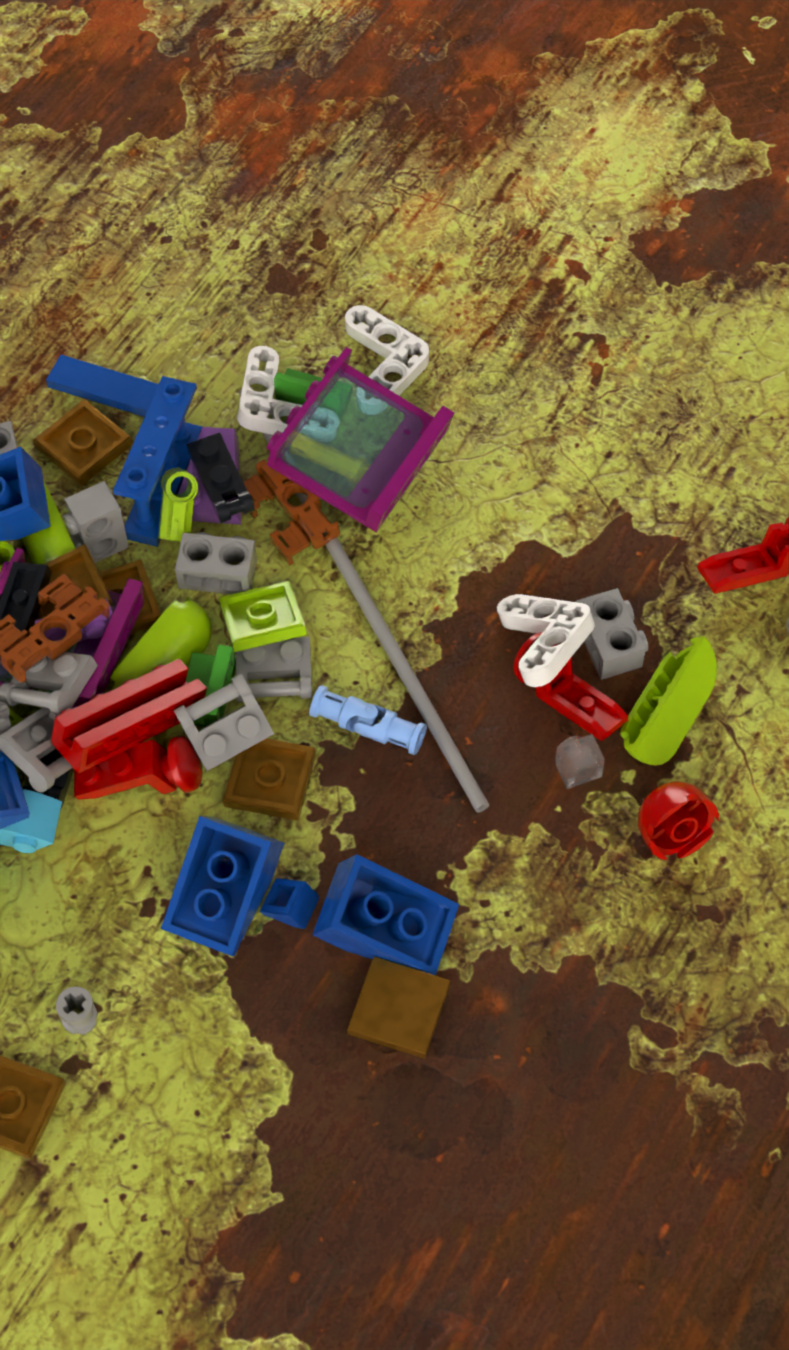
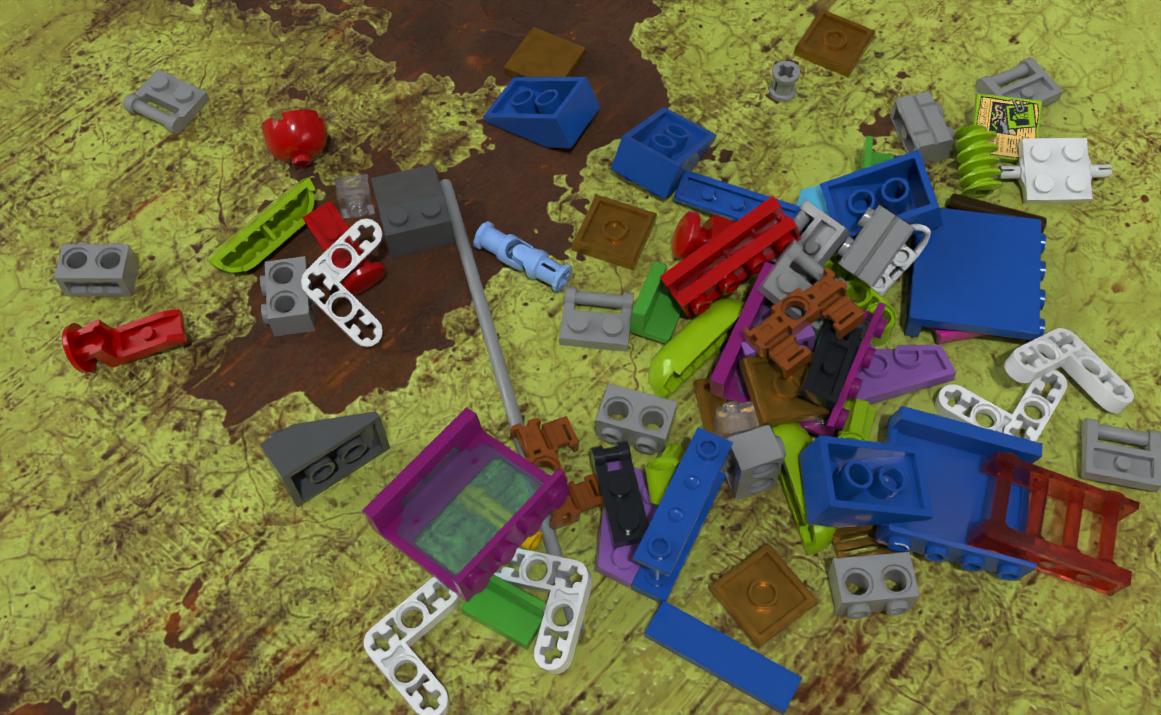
camera: 170 degrees left, 0 degrees up
light grey plate [173,674,274,771] -> none
lime tile [219,581,307,652] -> none
blue slope [260,878,319,929] -> none
none -> dark grey slope [260,411,390,508]
none -> dark grey slope [371,164,455,258]
none -> blue tile [673,170,800,222]
none -> clear plate [714,401,760,439]

